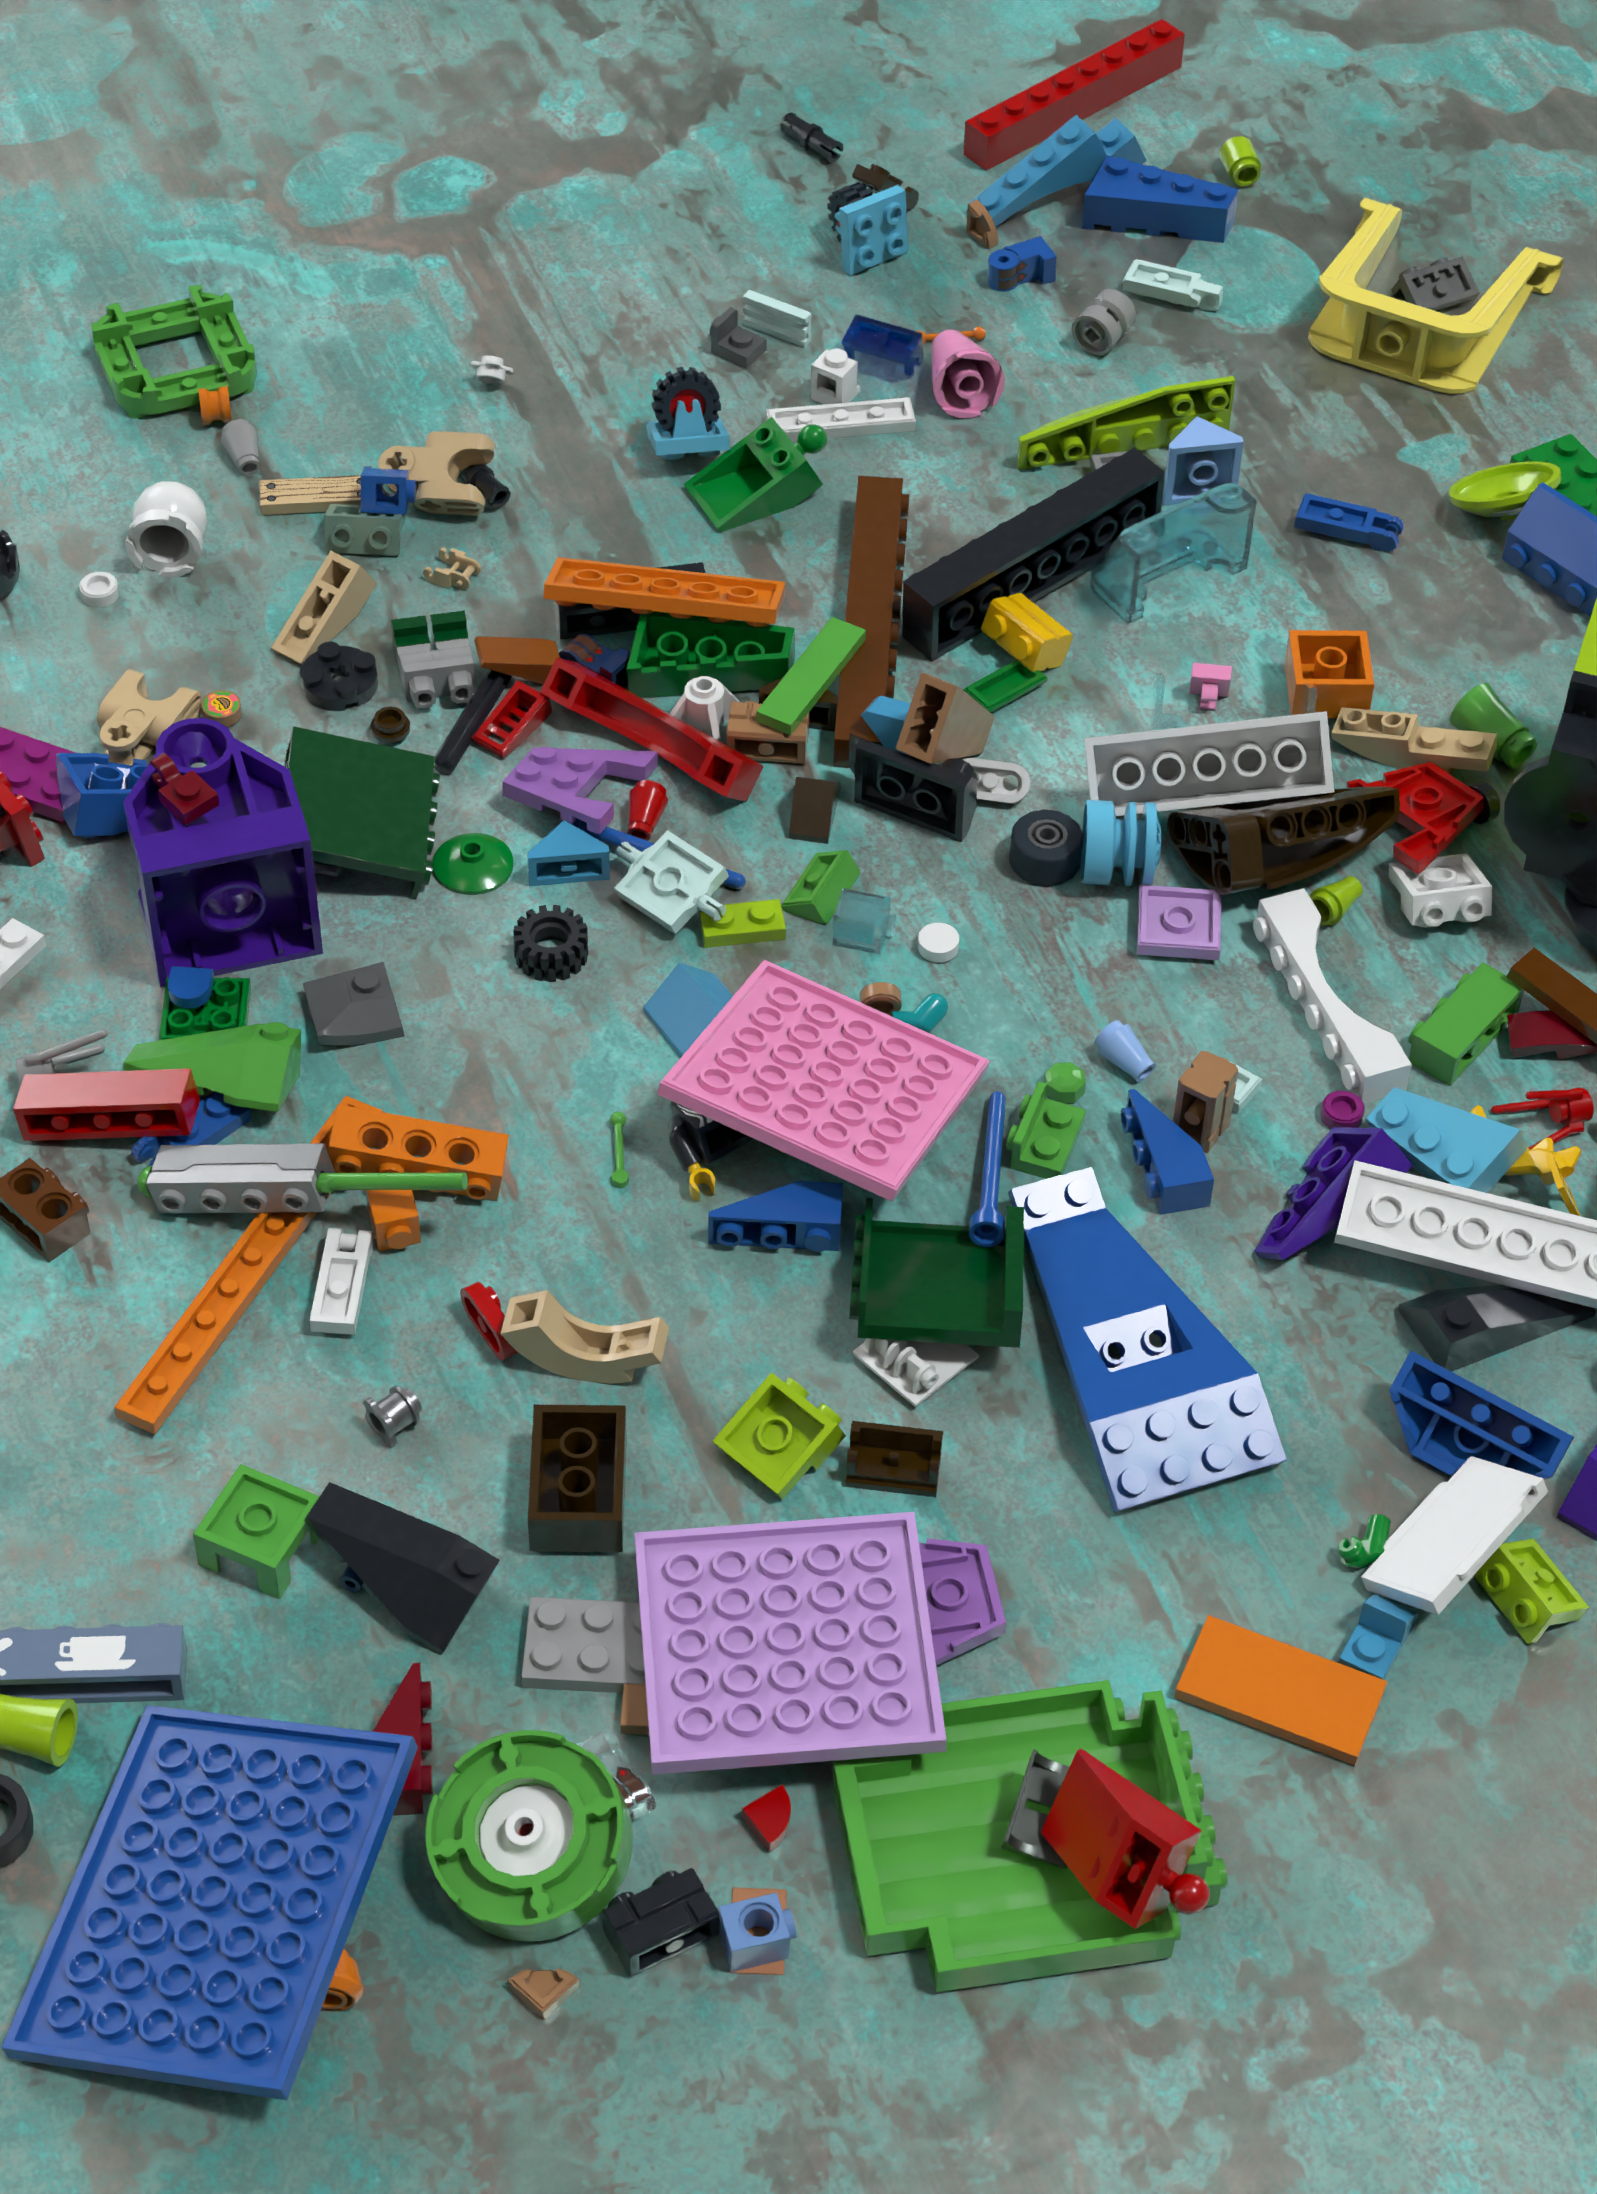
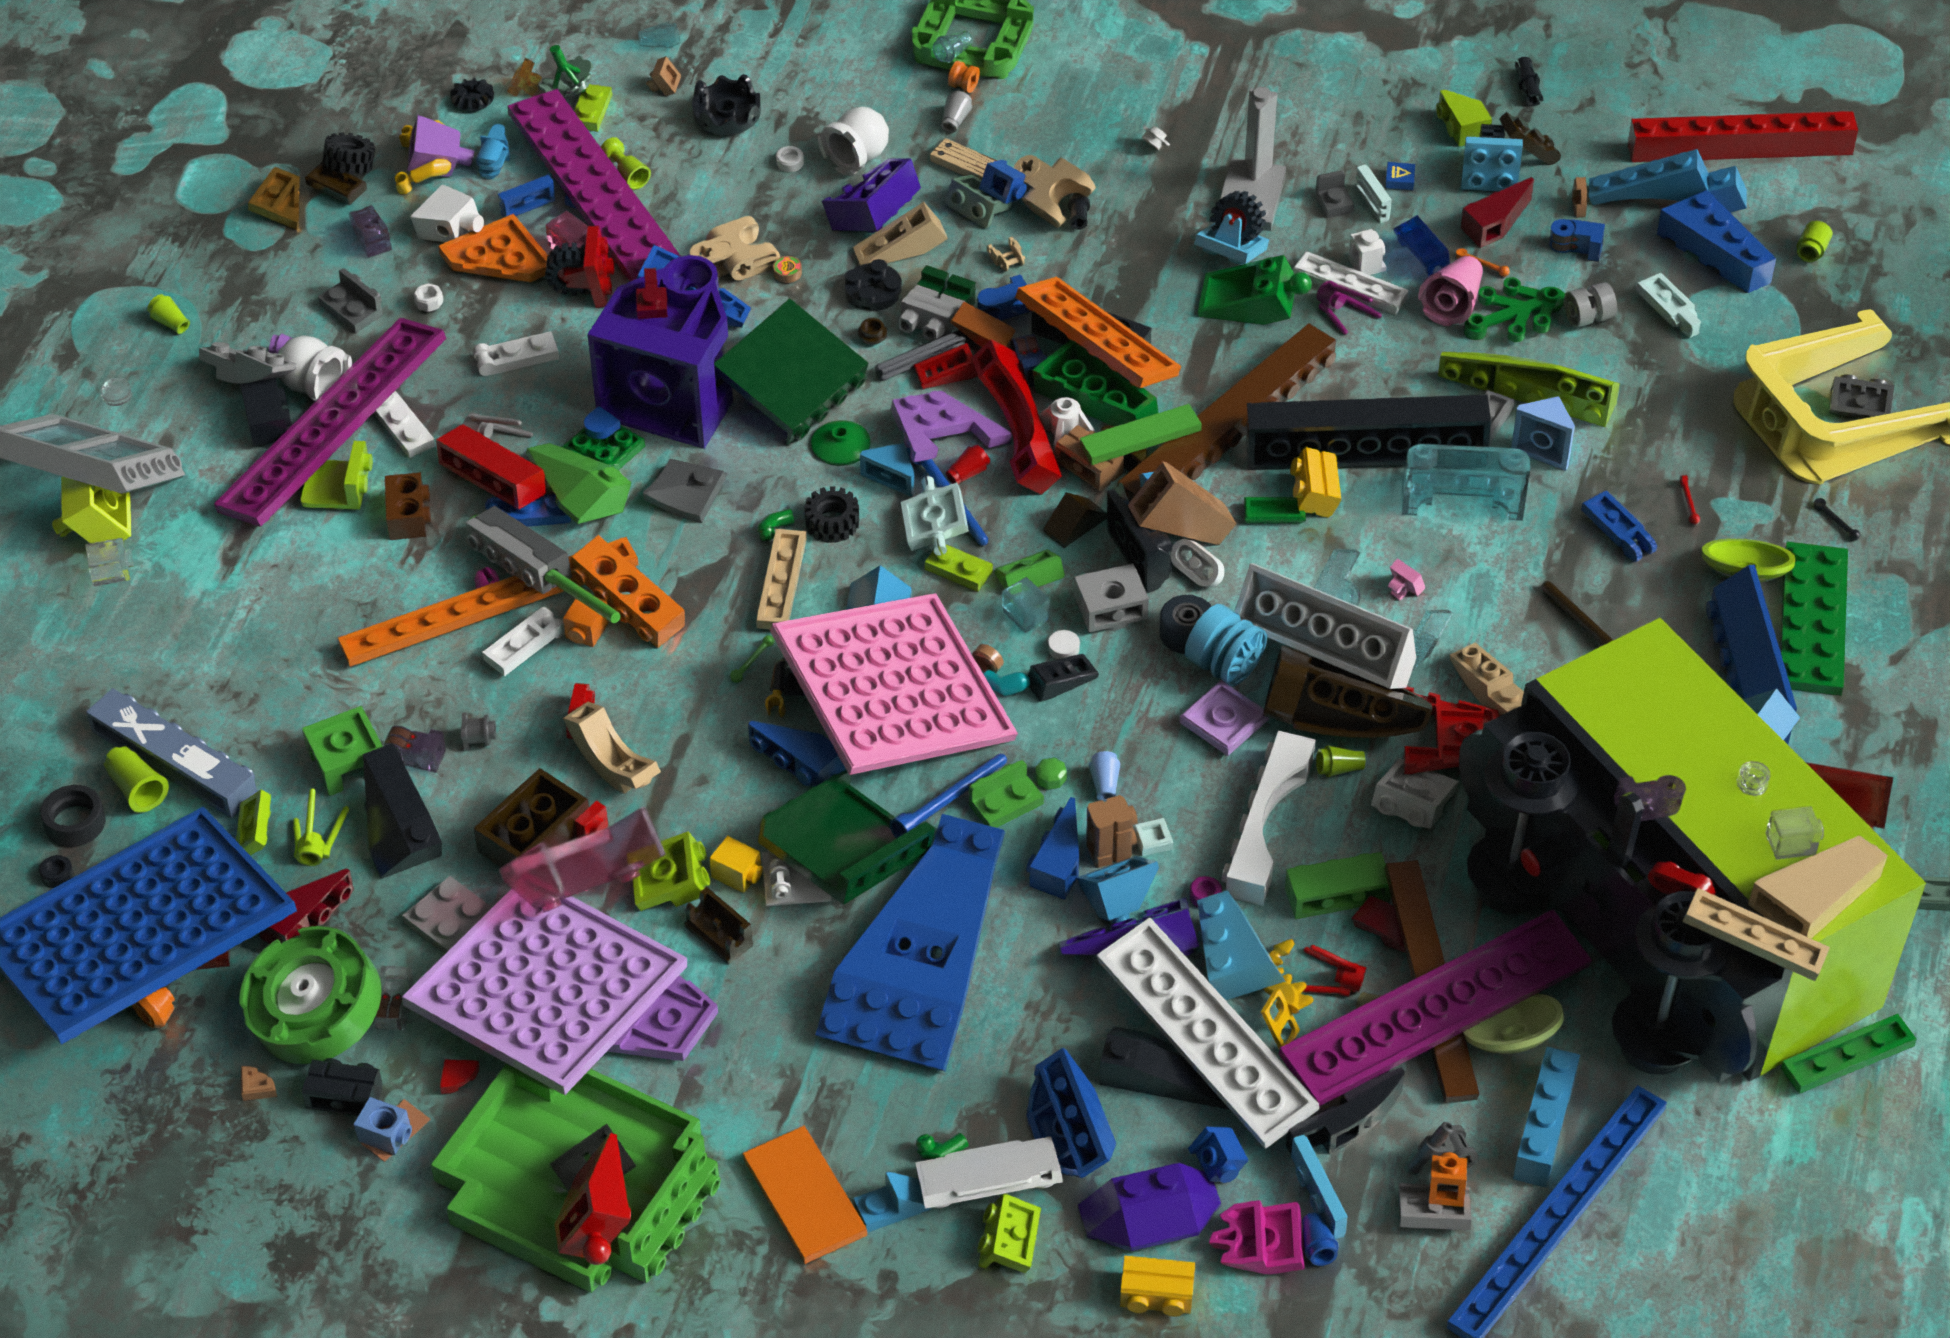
camera: 40 degrees right, 0 degrees up
orange brick [1284,630,1374,718] -> none
none -> black tile [39,855,74,888]
none -> lime plate [236,789,271,856]
none -> lime plant [293,788,349,866]
none -> clear purple leg [382,726,446,773]
none -> dark pink hinge [474,567,499,589]
none -> clear pink windscreen [499,806,666,913]
none -> red plate [575,800,608,846]
none -> yellow brick [710,835,763,893]
none -> green arm [756,509,794,541]
none -> tan plate [756,529,807,629]
none -> dark purple wedge [822,158,921,233]
none -> clear light blue cone [933,31,973,62]
none -> blue leg [977,274,1031,321]
none -> black slope [1028,654,1099,702]
none -> light grey brick [1074,563,1149,633]
none -> dark azure slope [1077,856,1159,923]
none -> light grey piece [1220,87,1286,231]
none -> magenta plant [1316,280,1382,335]
none -> blue tile [1385,162,1415,190]
none -> lime slope [1436,90,1492,147]
none -> dark red slope [1460,177,1534,248]
none -> green plant [1464,277,1565,342]
none -> dark brown piece [1541,581,1613,646]
none -> red hinge [1680,475,1700,525]
none -> black hinge [1813,498,1861,541]

